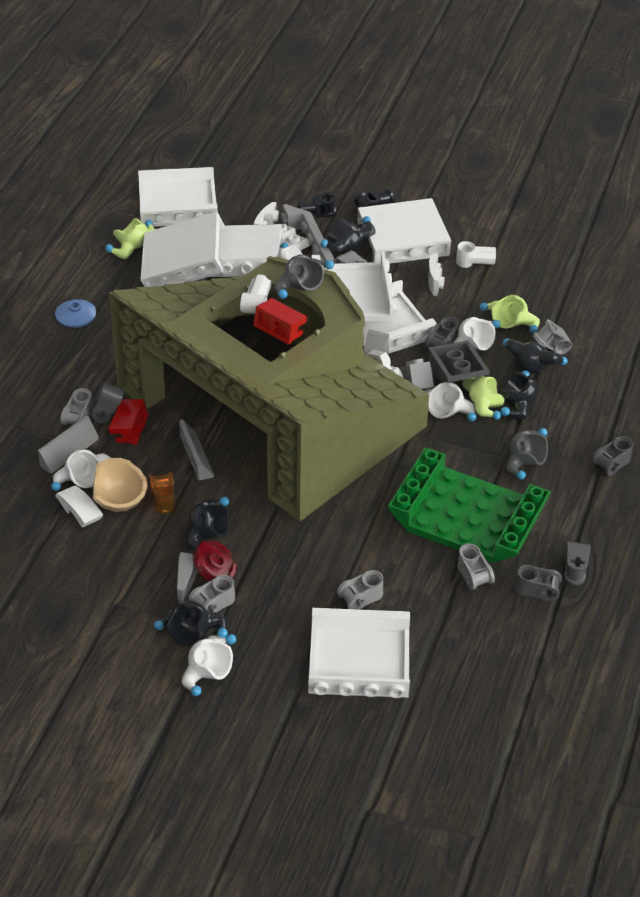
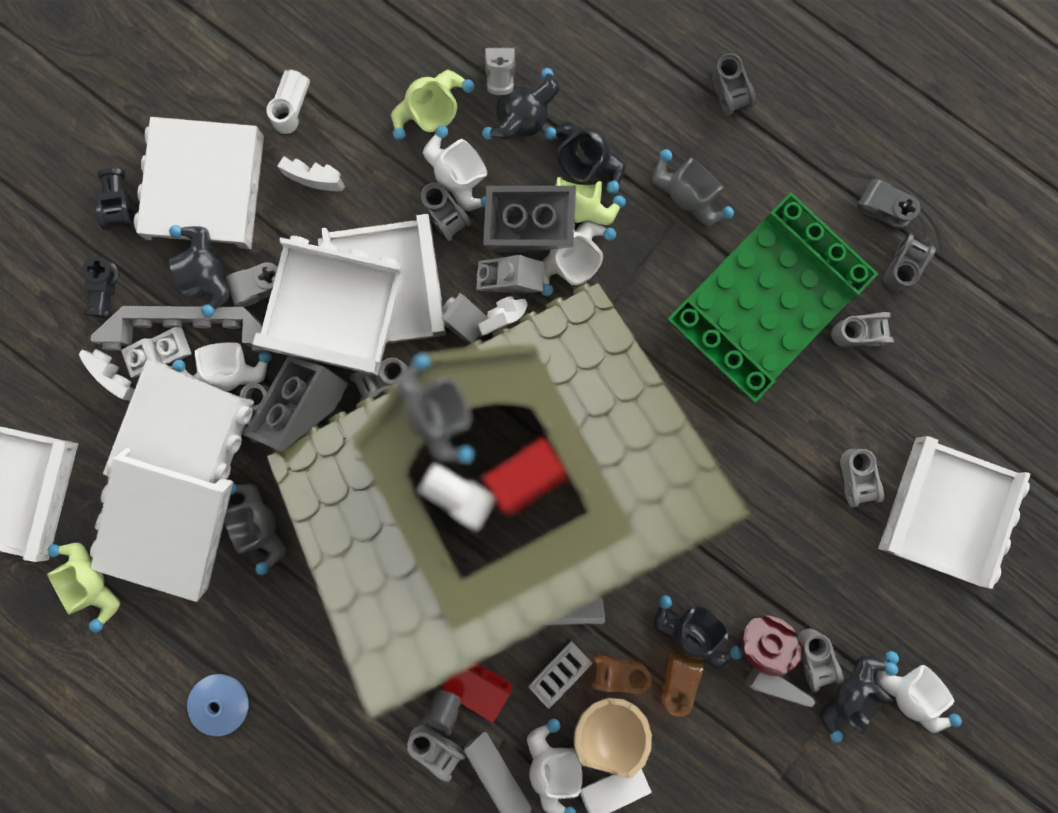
camera: 75 degrees left, 40 degrees up
none -> light grey slope [528,641,592,709]
none -> clear orange piece [661,653,703,717]

